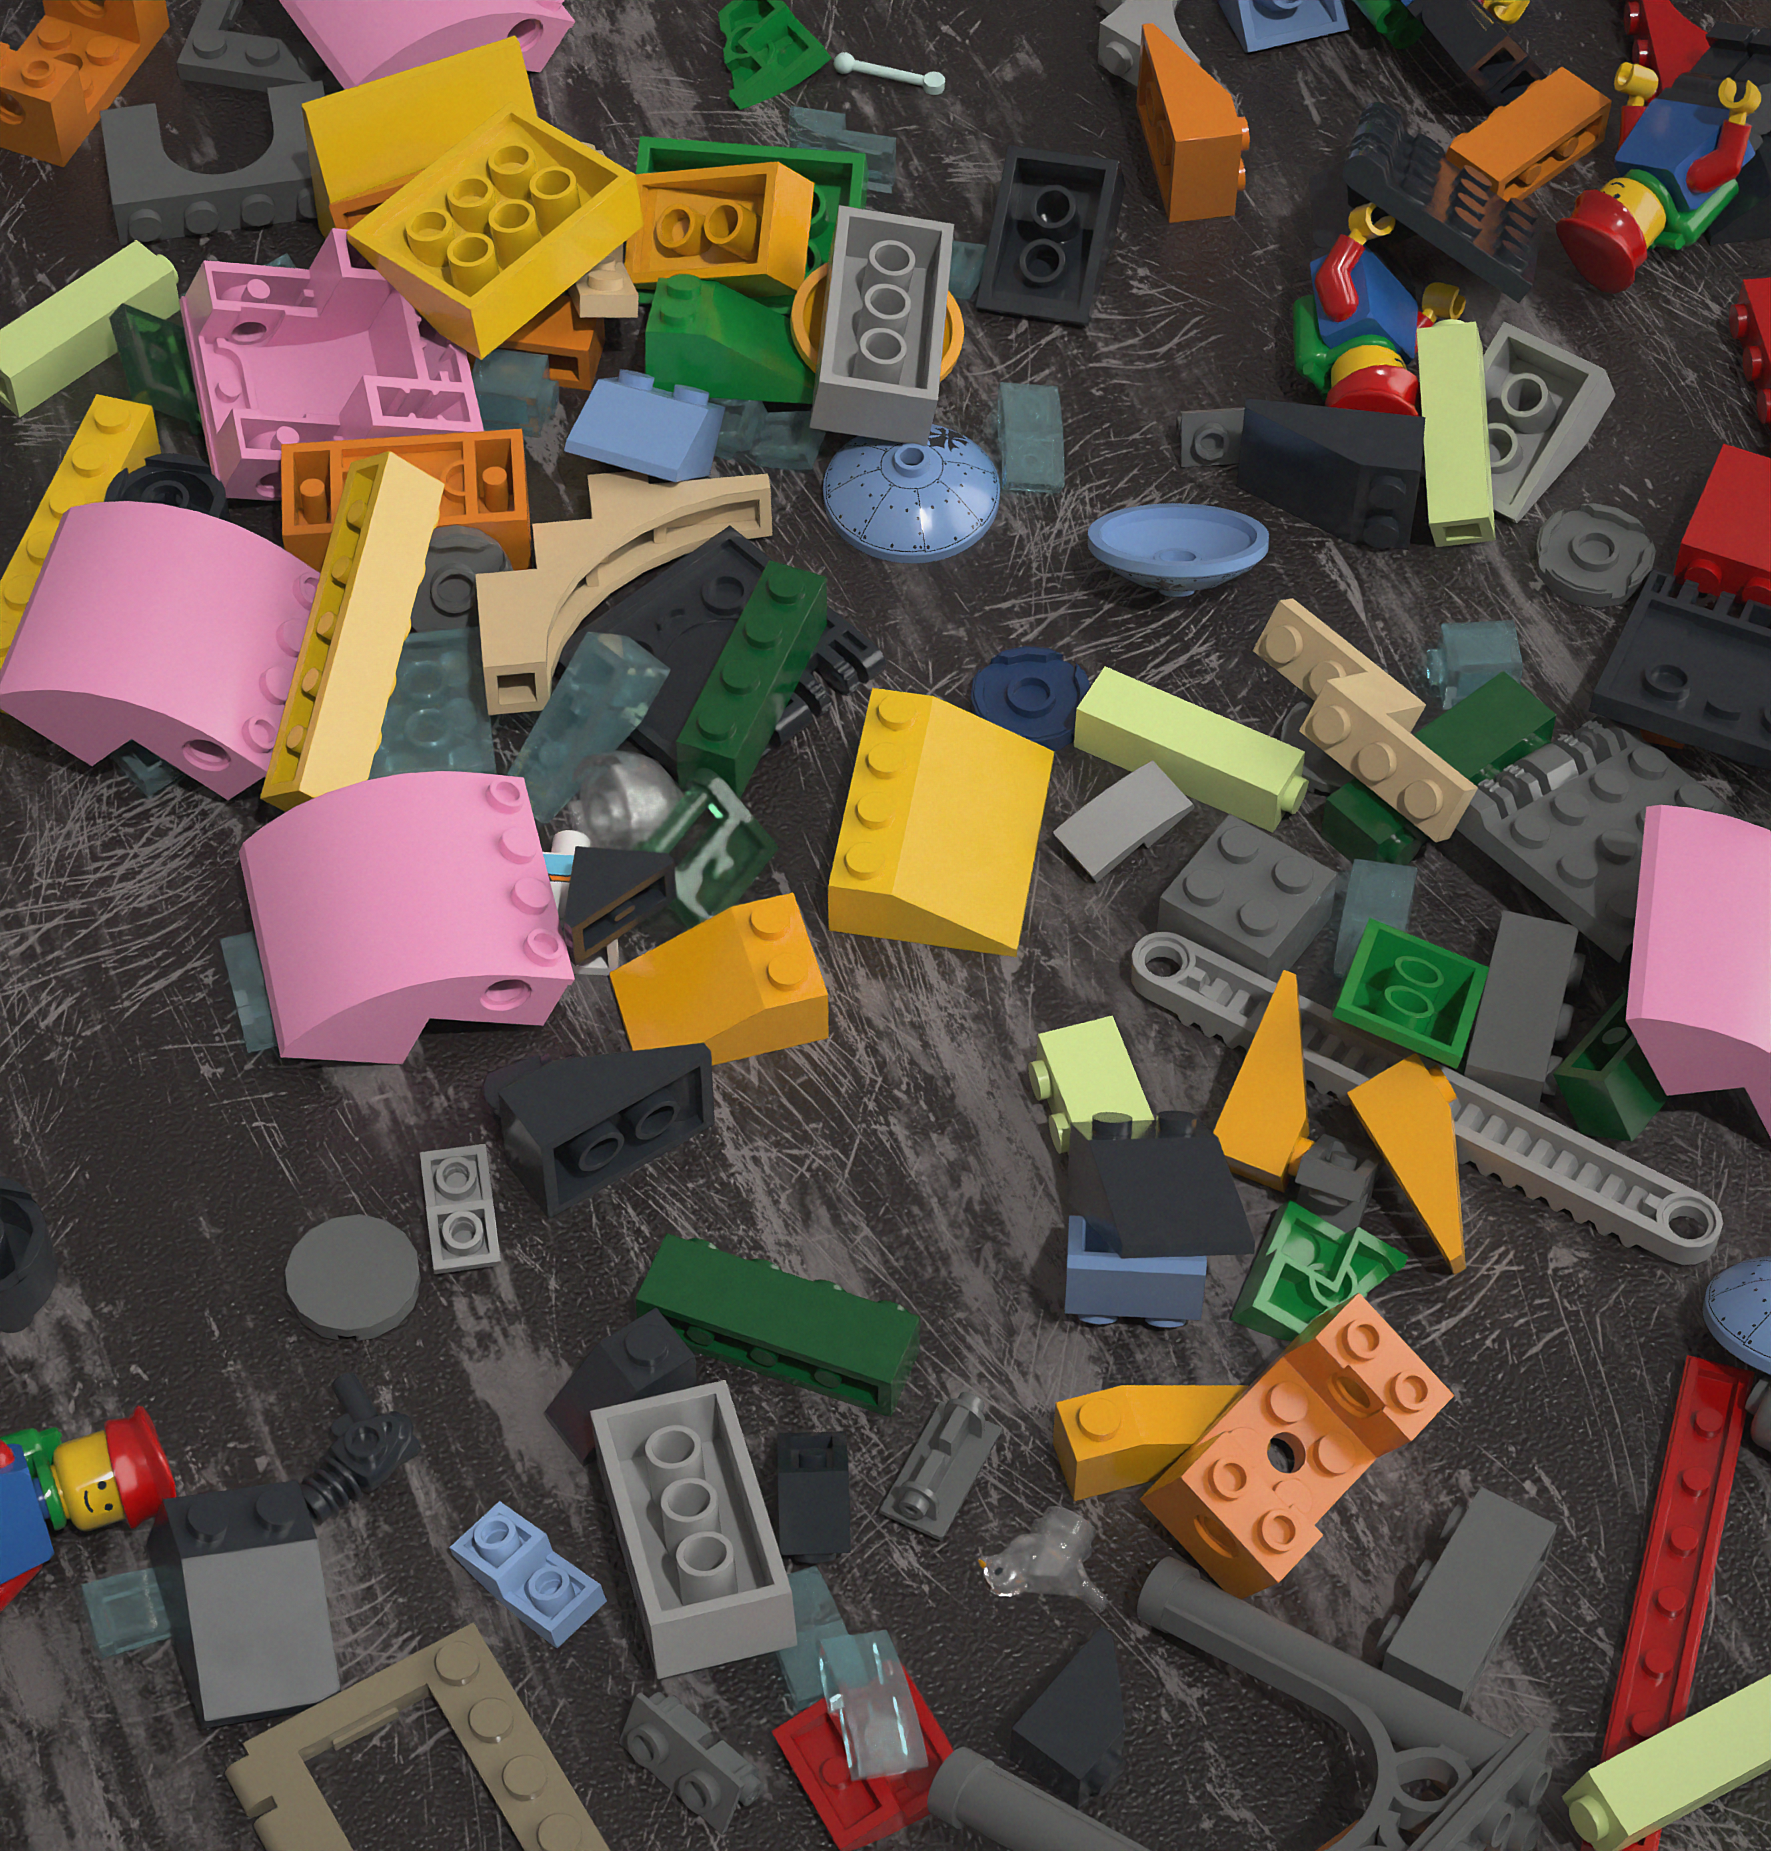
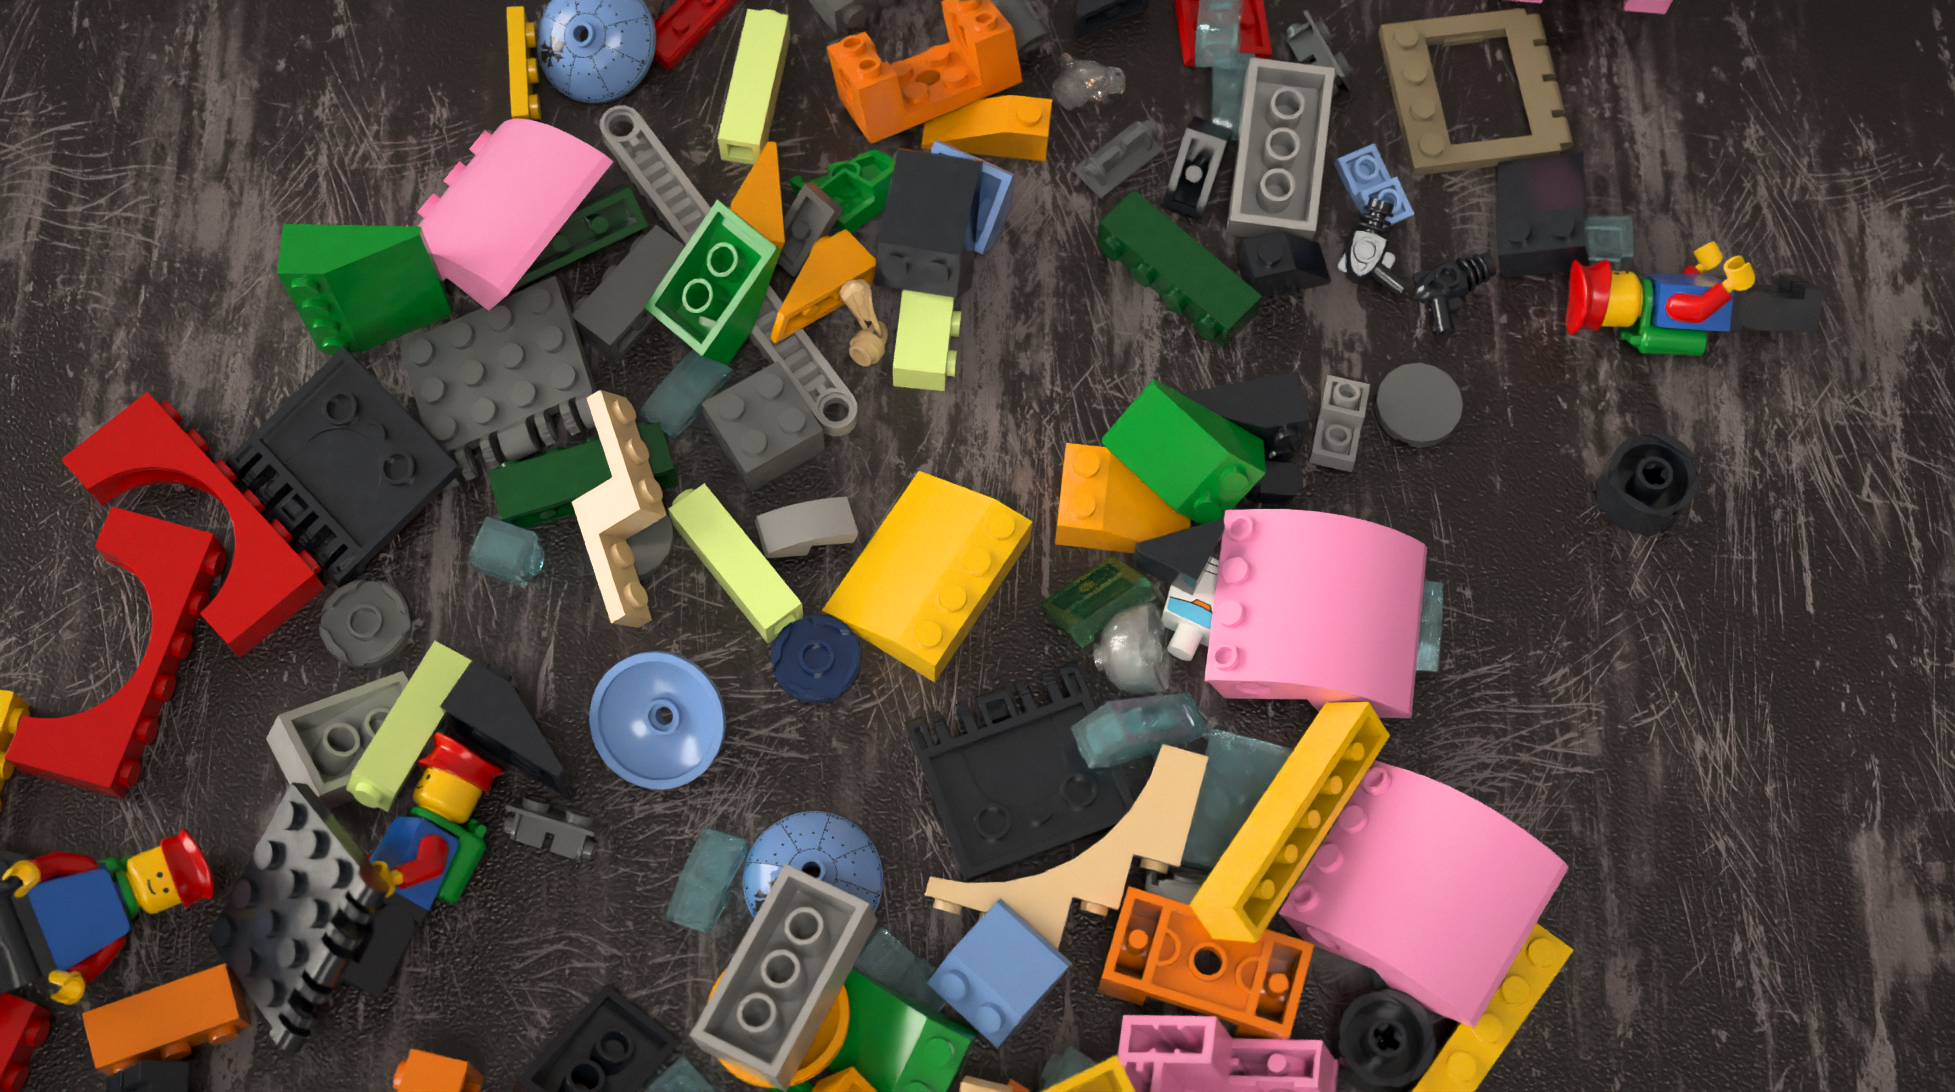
camera: 160 degrees left, 15 degrees up
dark green brick [676,560,827,805] -> none
none -> yellowish green brick [718,9,791,165]
none -> tan piece [839,279,888,366]
none -> green slope [1102,379,1266,525]
none -> black piece [1337,197,1408,296]

